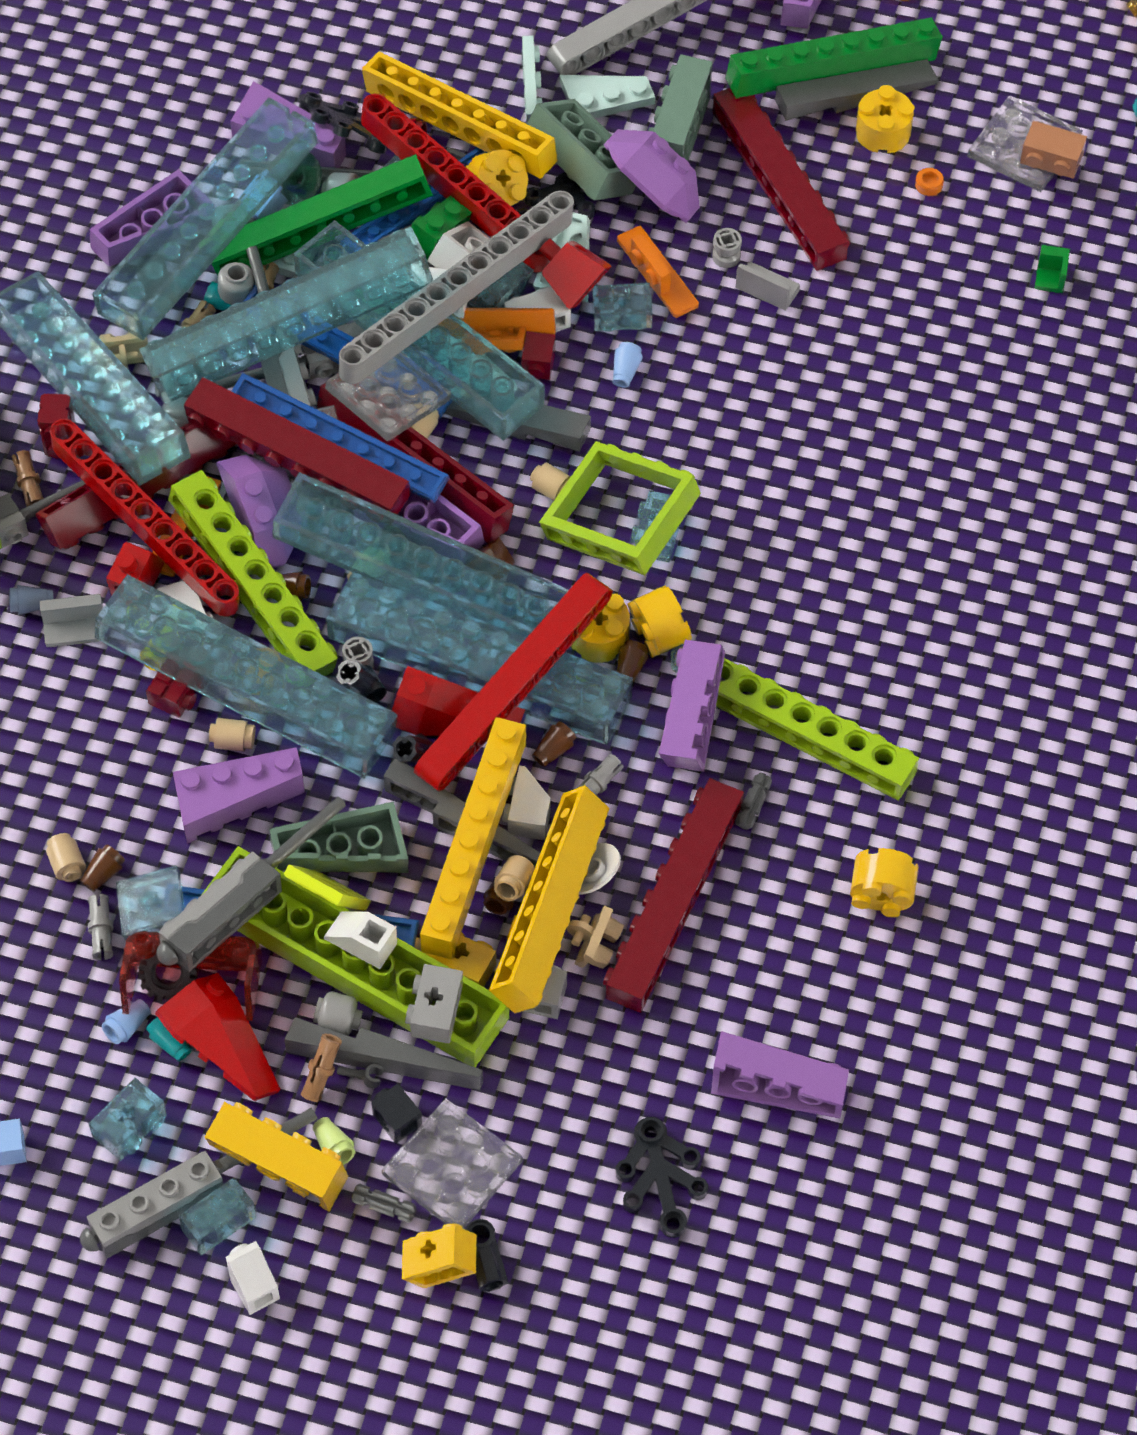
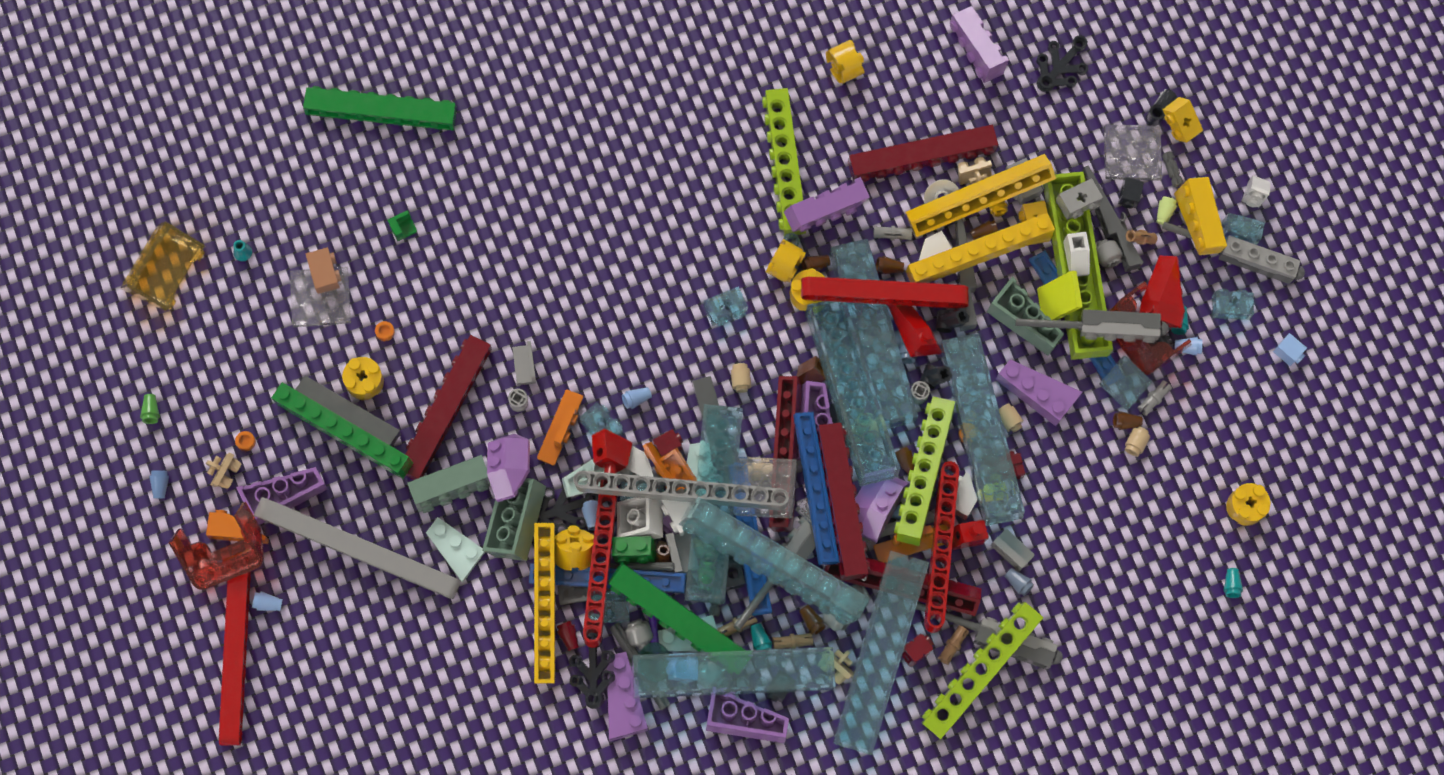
camera: 135 degrees left, 15 degrees up
light grey head [218,262,255,306] -> none
tan brick [494,855,535,901] -> none
light aqua wing [522,35,542,124] -> none
lime window [539,441,701,576] -> none
dark grey axle [735,773,772,830] -> none

